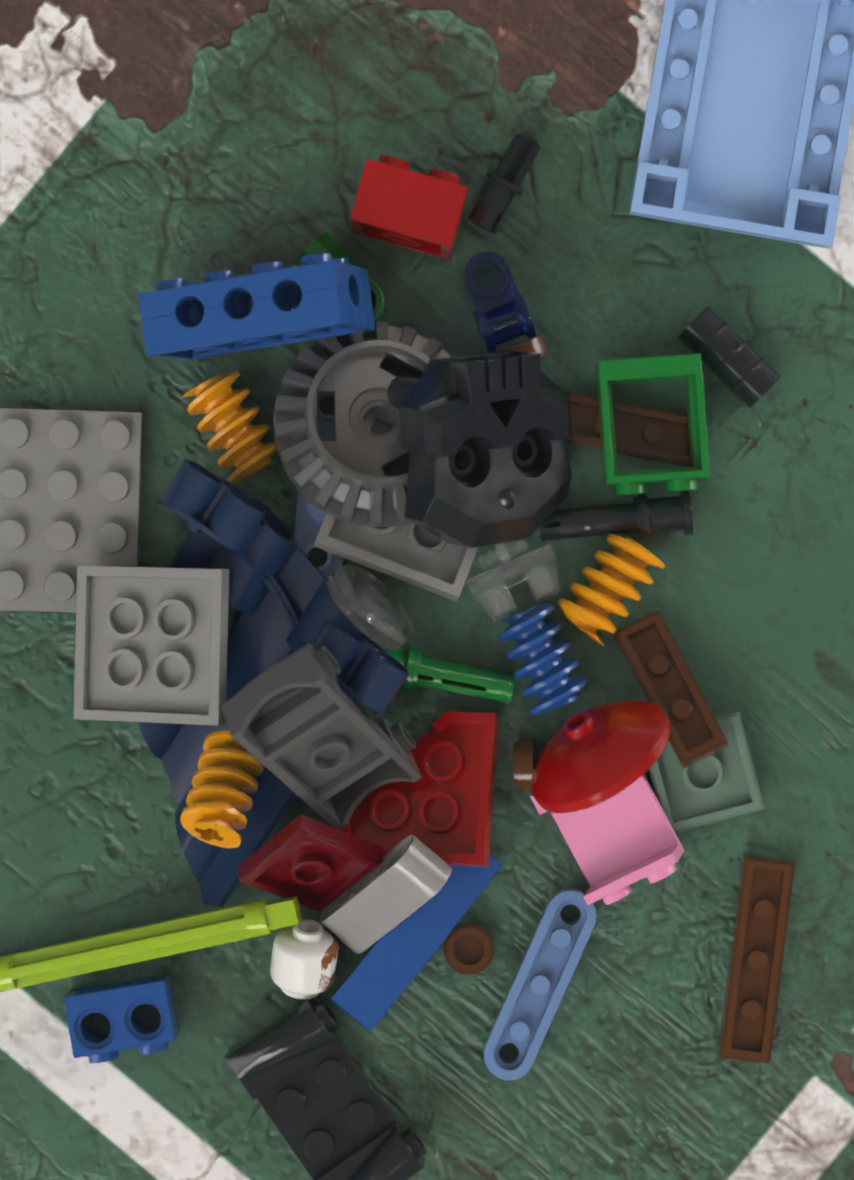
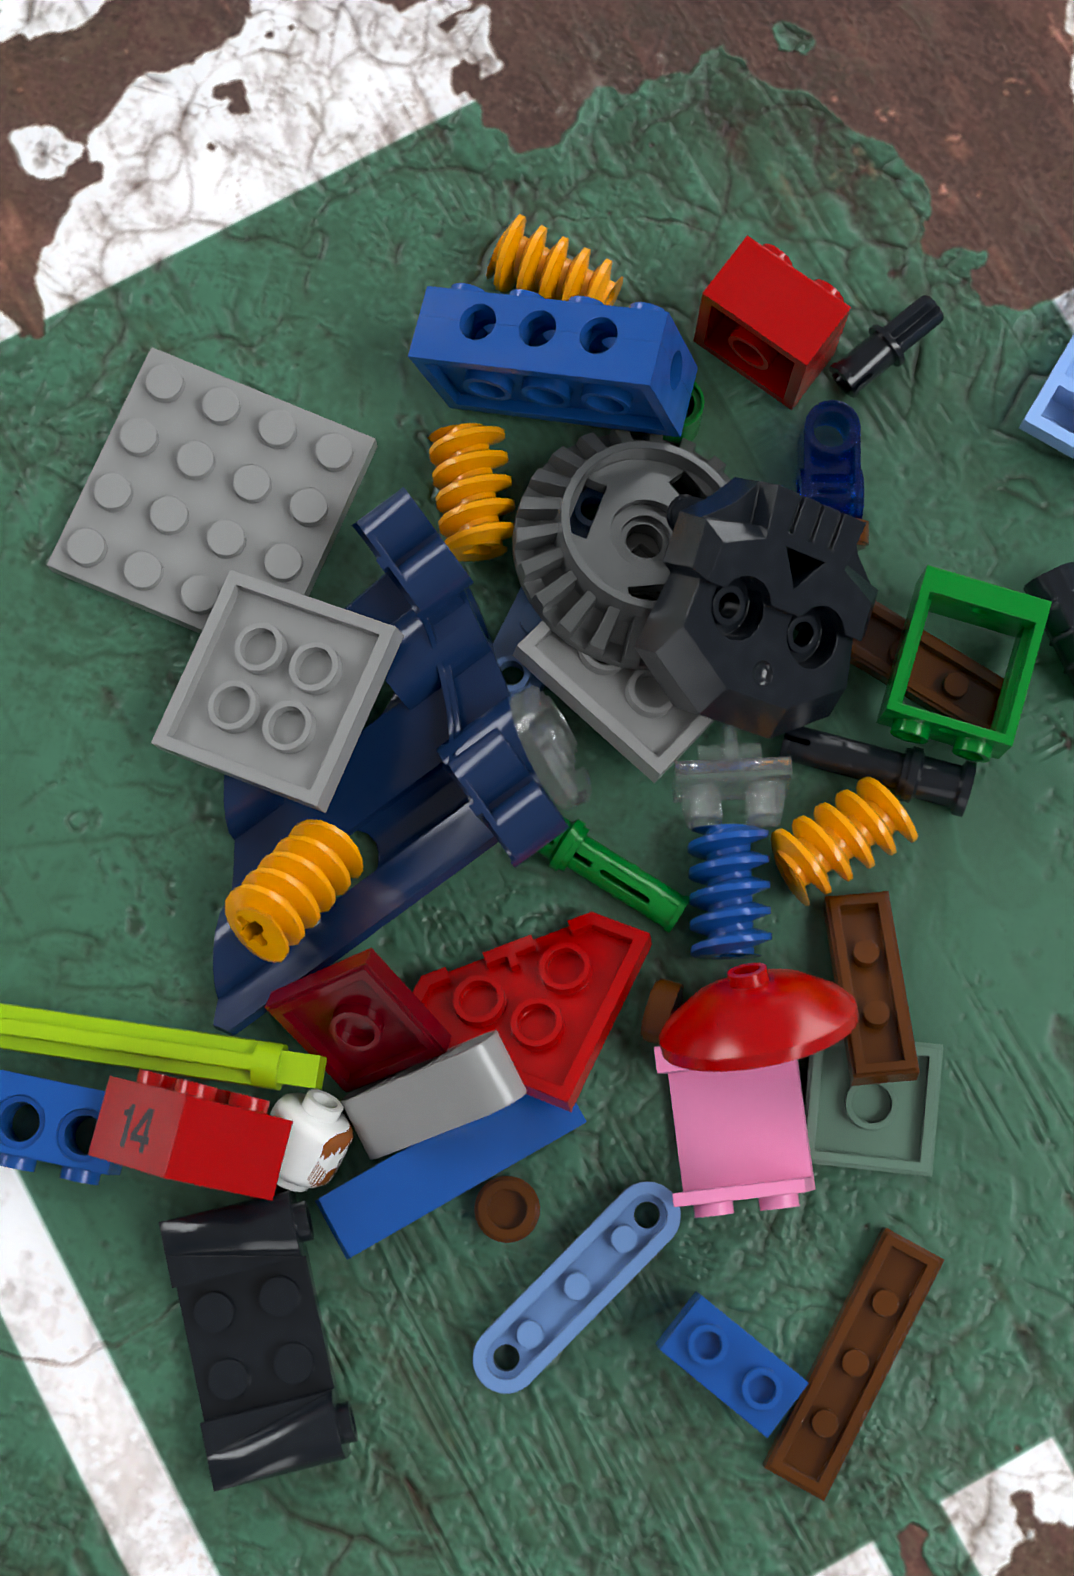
camera: 20 degrees right, 10 degrees down
dark grey piece [221,644,422,830] -> none
none -> red brick [88,1069,293,1201]
none -> light orange piece [486,214,624,306]
none -> blue brick [655,1291,809,1438]

